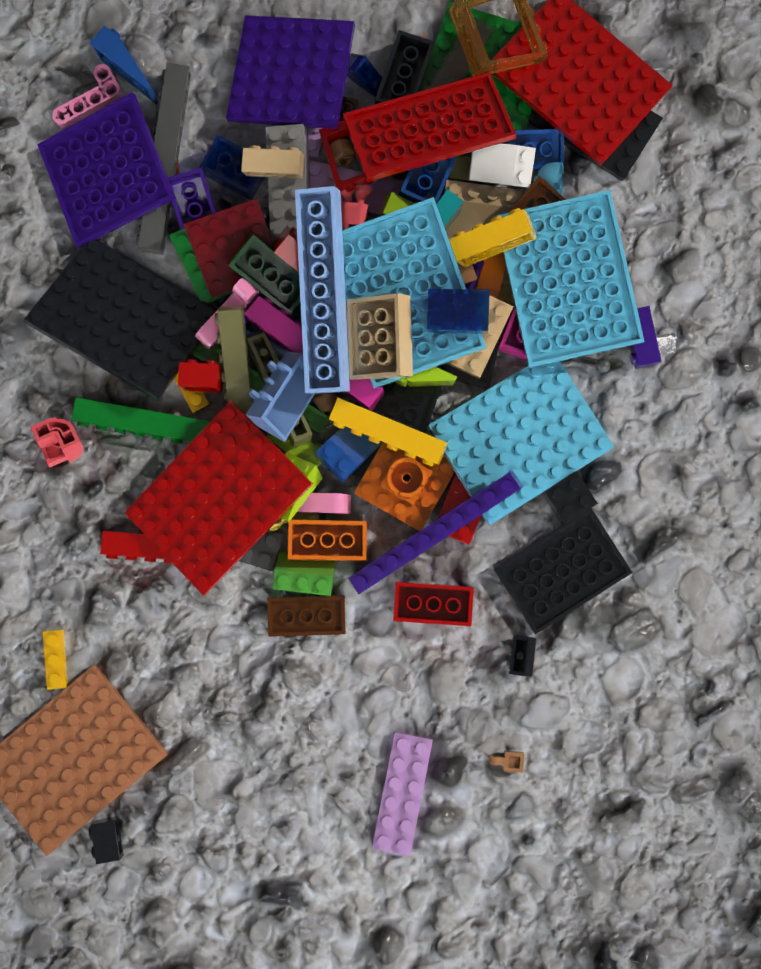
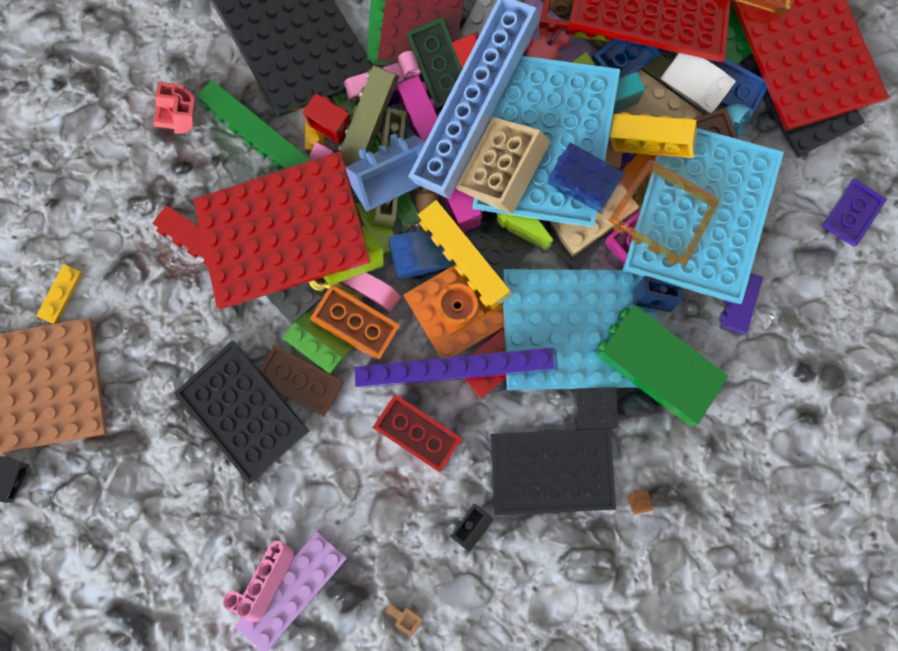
camera: 30 degrees right, 5 degrees down
none -> black plate [174,340,310,484]
none -> bright pink beam [223,541,294,622]
none -> bright pink tile [309,141,334,160]
none -> green brick [595,304,728,426]
none -> clear orange windscreen [608,159,721,266]
none -> clear orange tile [627,490,653,515]
none -> dark blue brick [633,277,682,313]
none -> dark purple plate [821,178,887,247]

